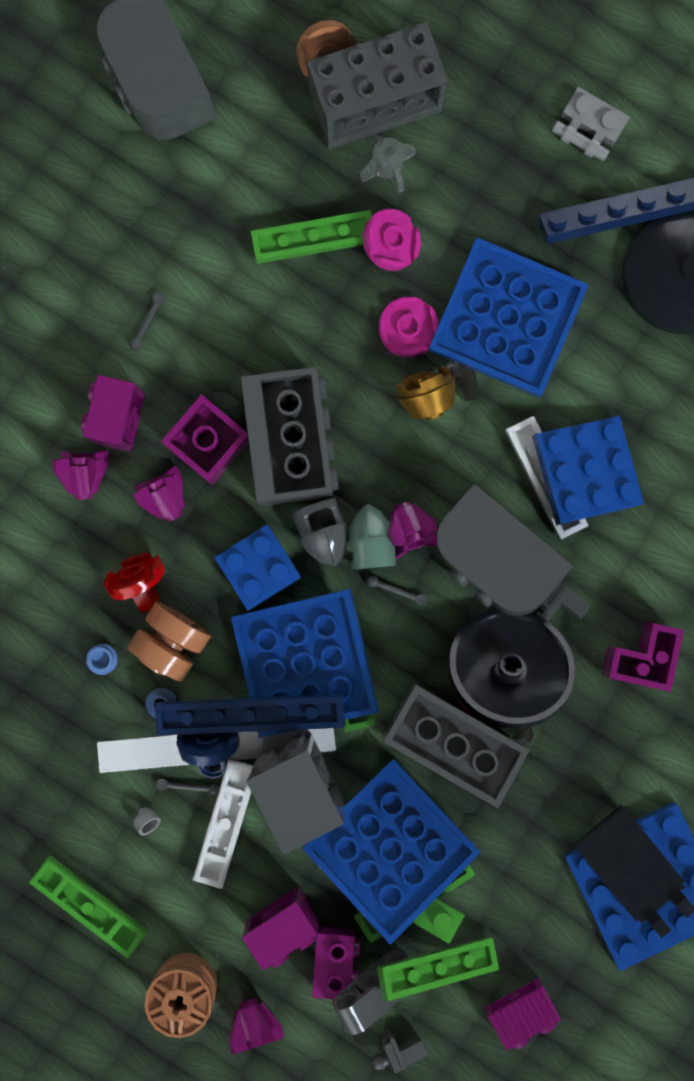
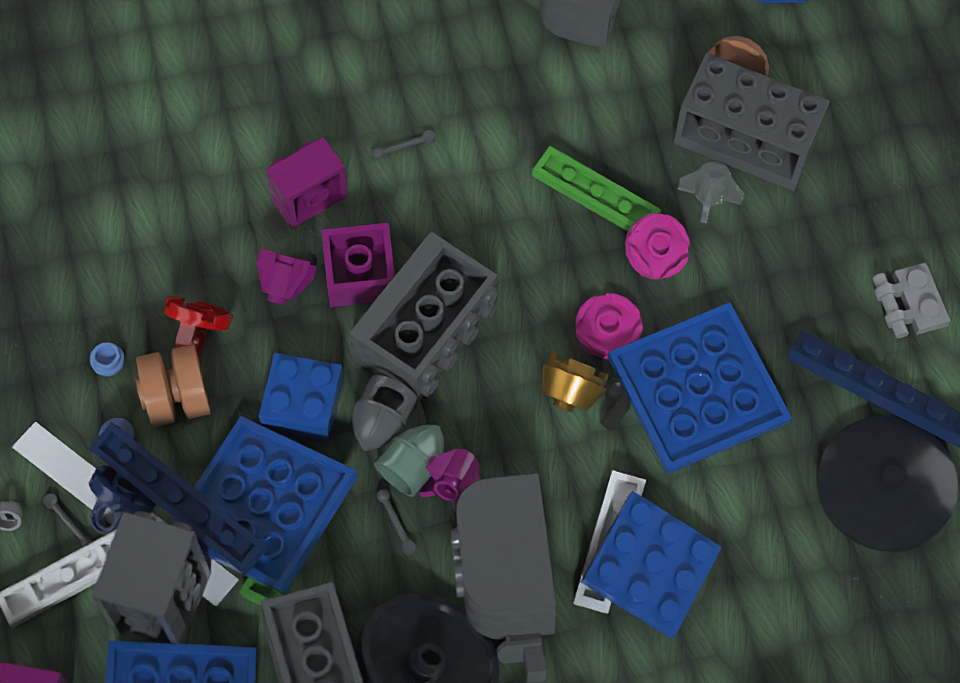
camera: 40 degrees right, 20 degrees down
magenta brick [52,450,109,500] -> none

